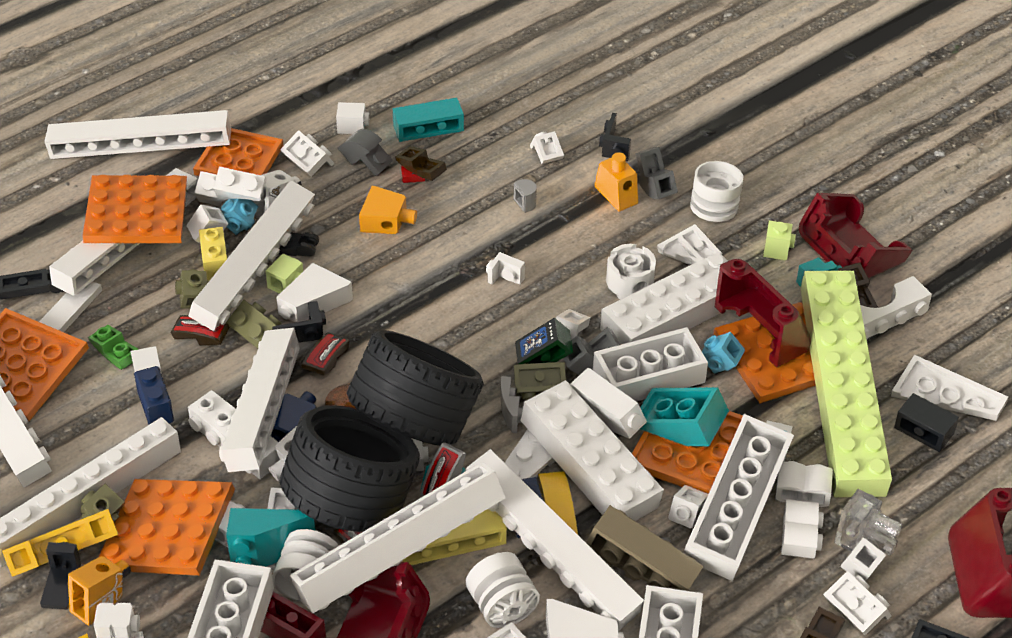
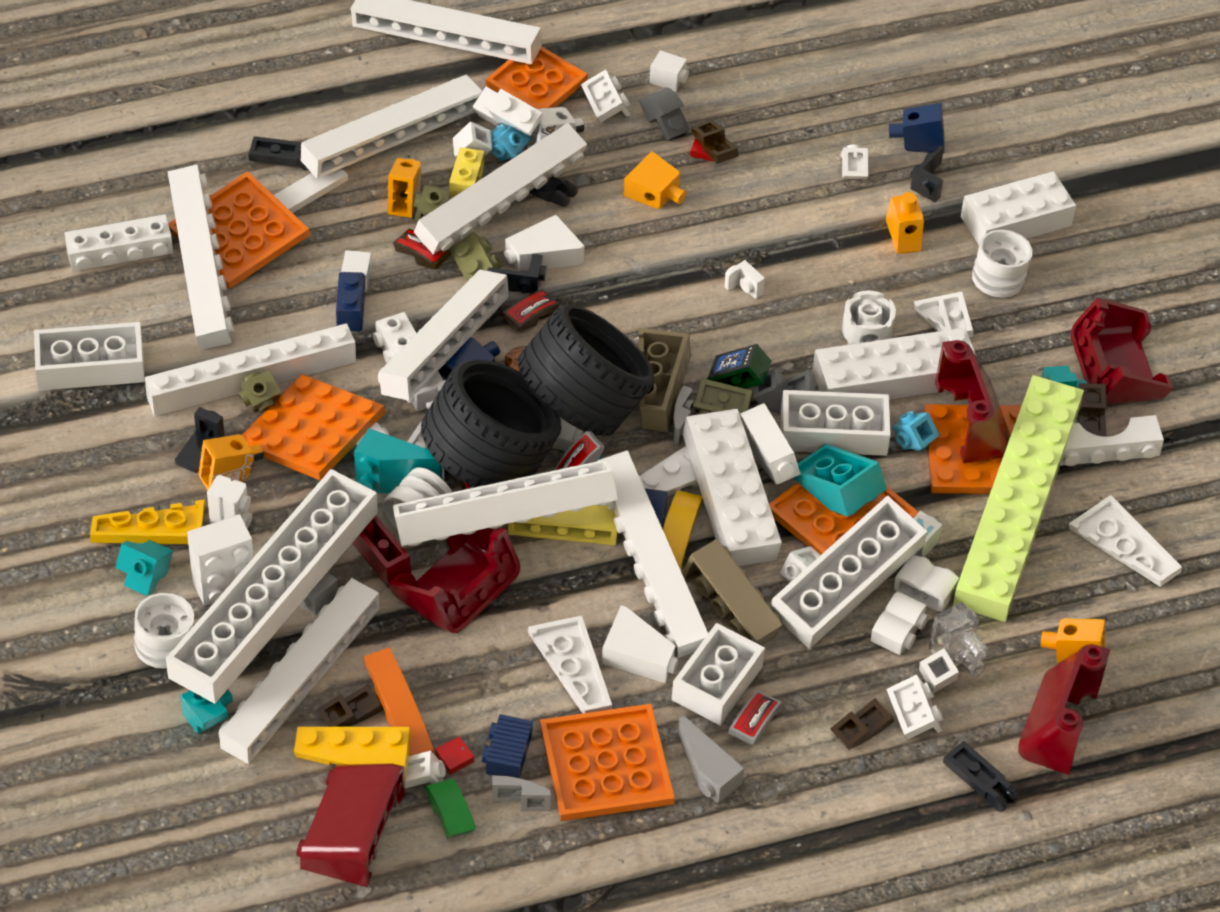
camera: 20 degrees right, 5 degrees up
yellow slope [2,509,119,577] -> none
orange plate [83,175,187,243] -> none
bright green slope [88,325,139,370] -> none
yellowish green brick [266,254,303,294] -> none
teal brick [392,98,464,142] -> none
white wheel [466,552,540,628] -> none
light grey brick [514,179,537,213] -> none
white bracket [556,309,591,340] -> none
dark grey brick [635,147,678,199] -> none
yellowish green brick [763,221,796,260] -> none
black brick [894,393,959,452] -> none
none -> light orange torso [387,158,422,218]
none -> dark tan wedge [639,328,691,432]
none -> dark blue torso [889,103,945,153]
none -> white brick [961,171,1076,245]
none -> light orange torso [1041,619,1106,663]

